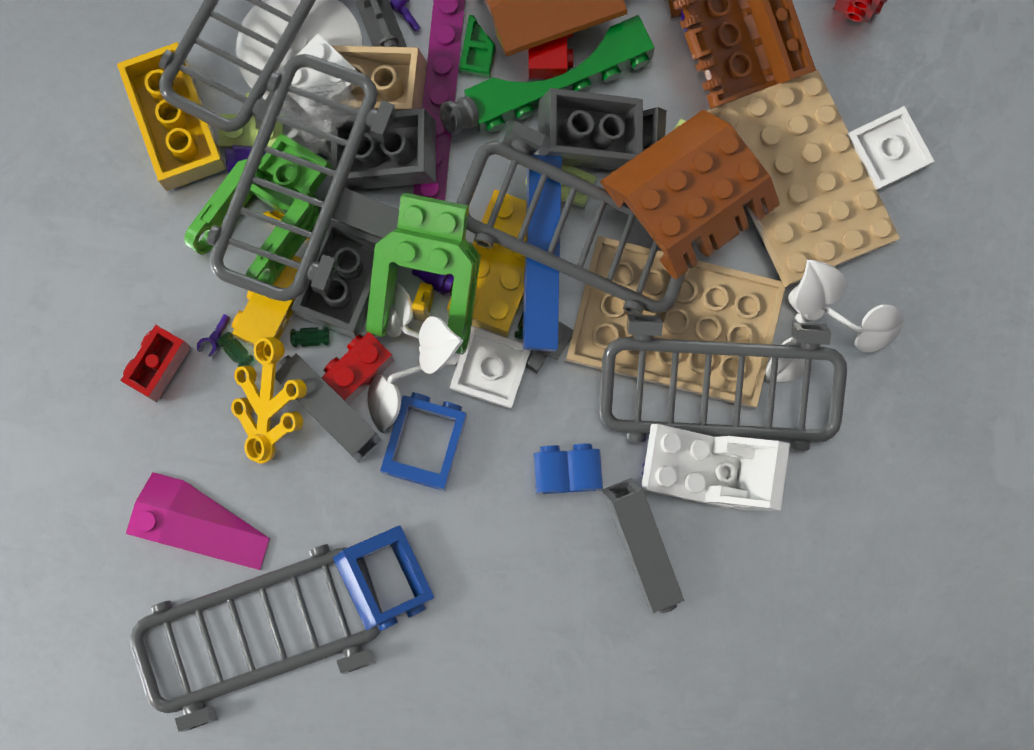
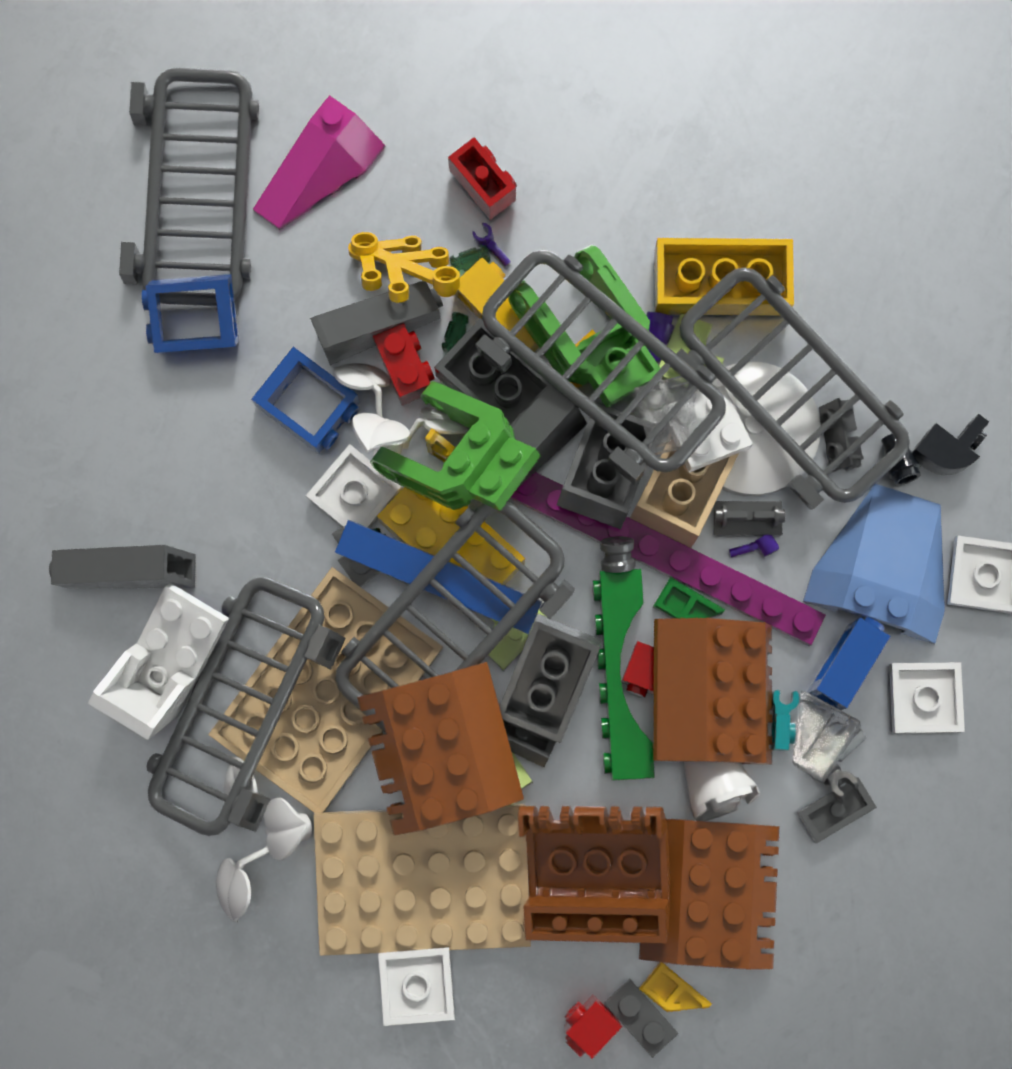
camera: 115 degrees right, 0 degrees up
blue brick [533,443,603,494] -> none

